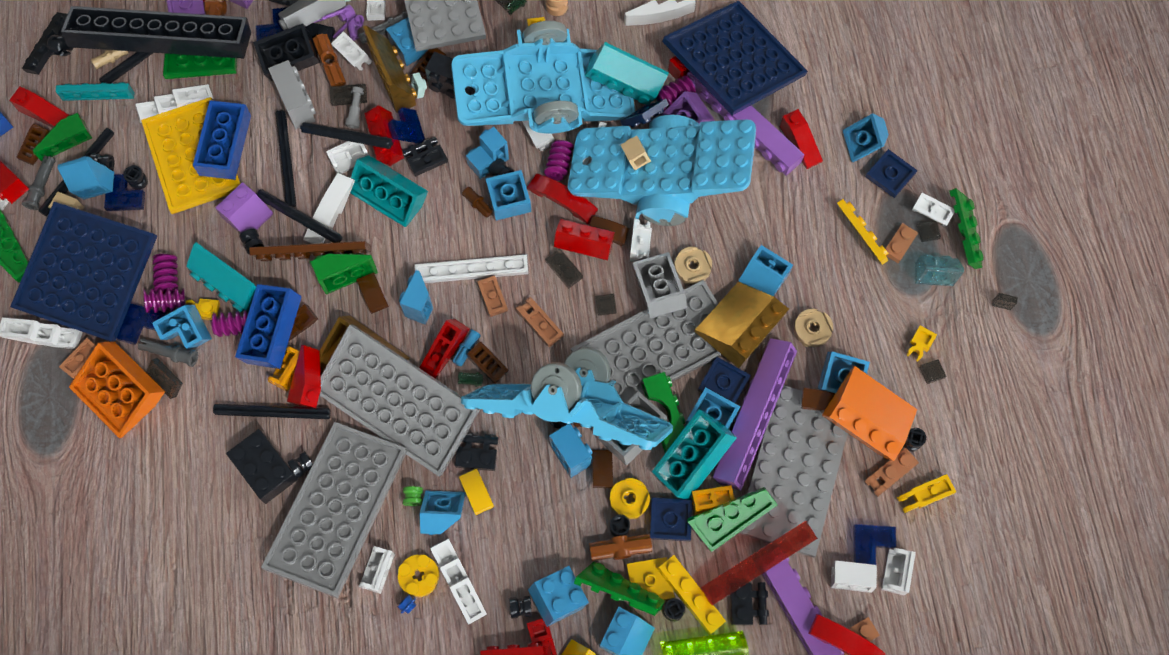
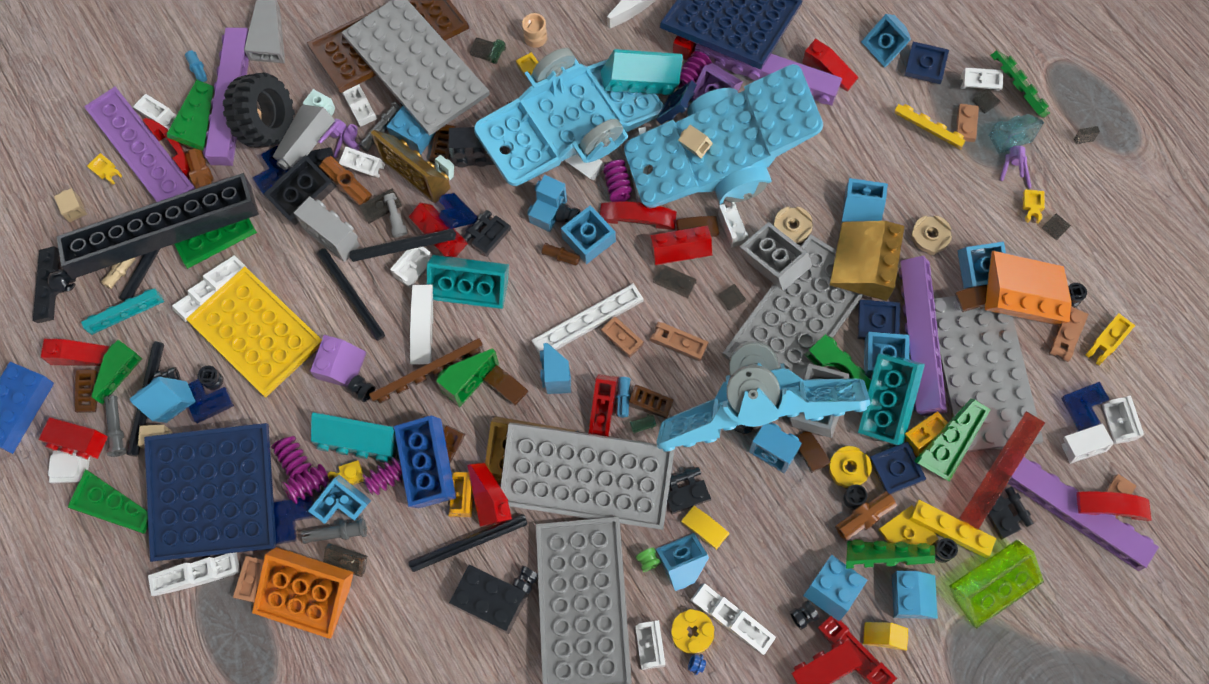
camera: 20 degrees left, 0 degrees up
blue brick [193,100,251,180] -> none
black axle [256,189,343,243] -> none
none -> medium lavender plant [1000,146,1031,188]

